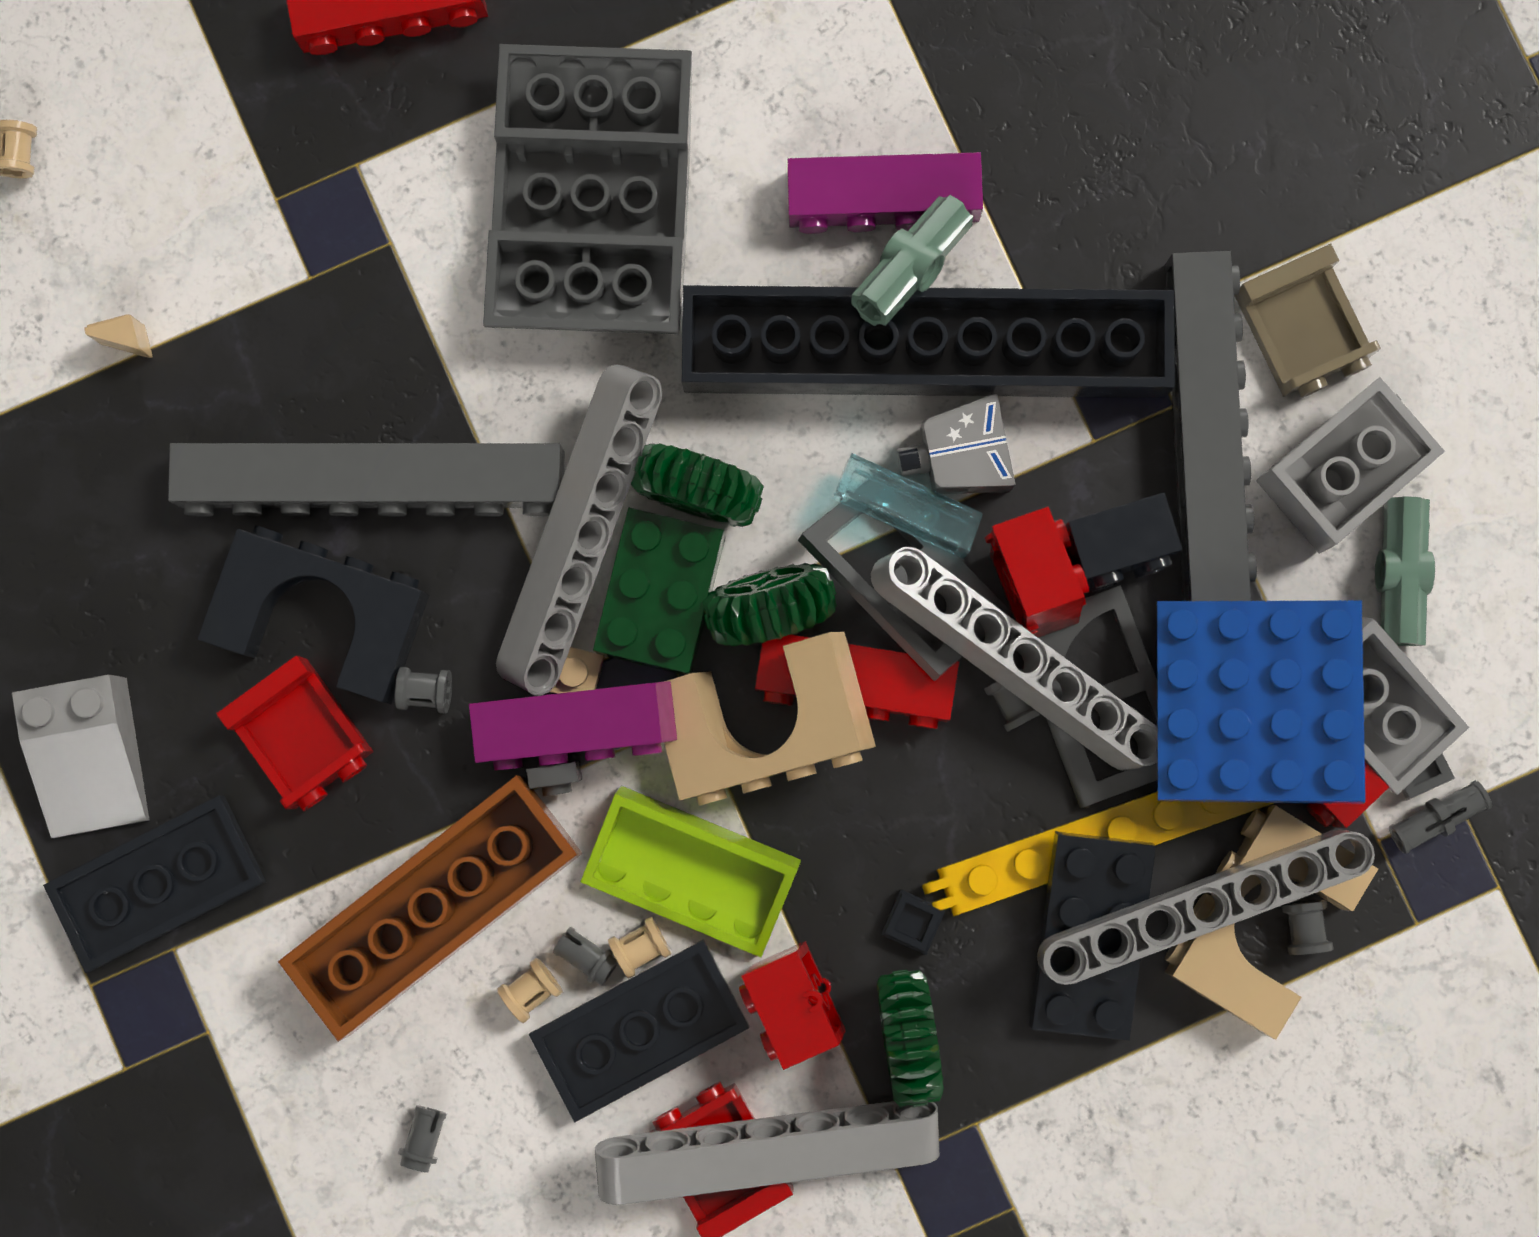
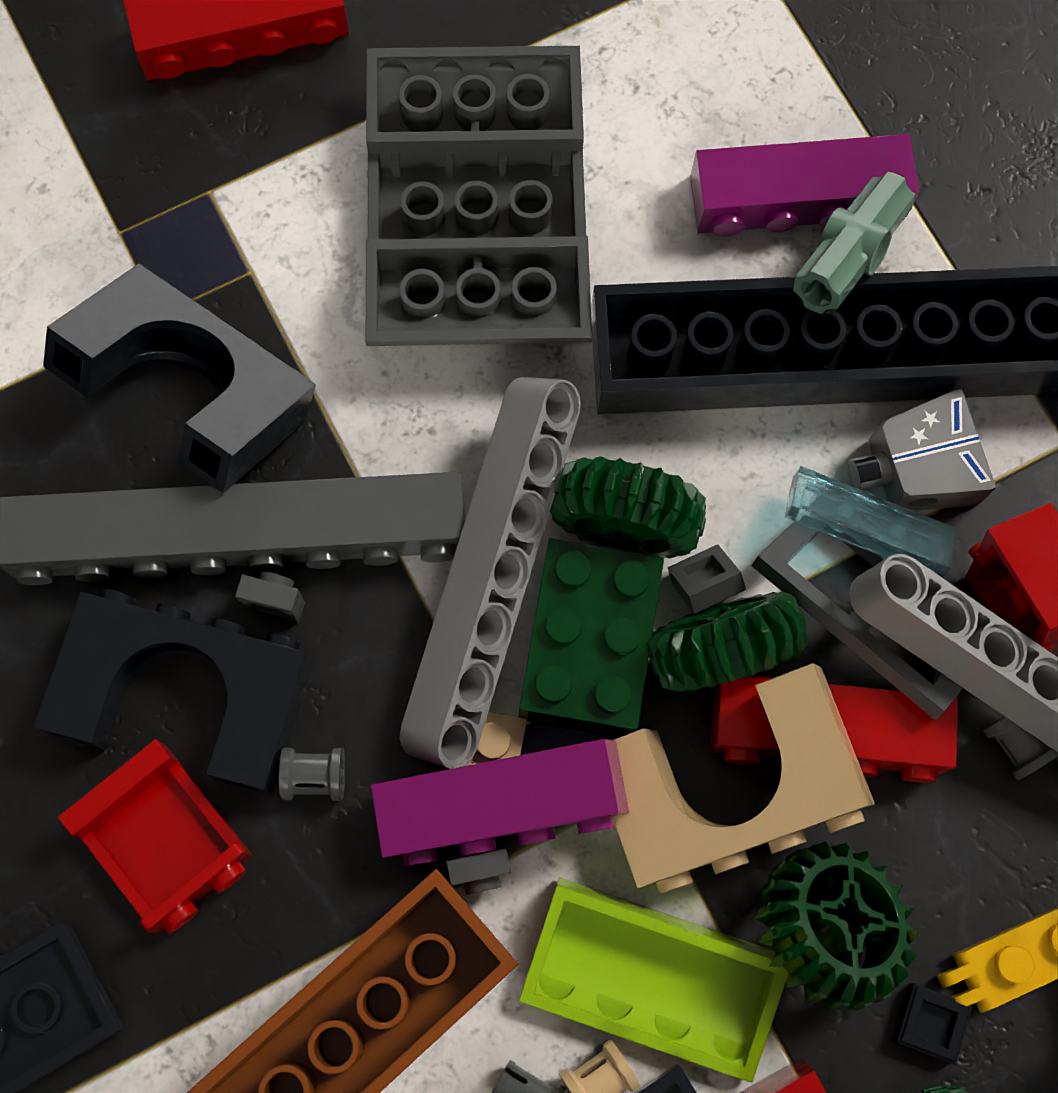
camera: 15 degrees left, 10 degrees down
none -> arch [43,264,316,493]
none -> dark grey plate [235,572,305,624]
none -> dark grey plate [667,544,746,614]
none -> dark green gear [755,841,919,1011]

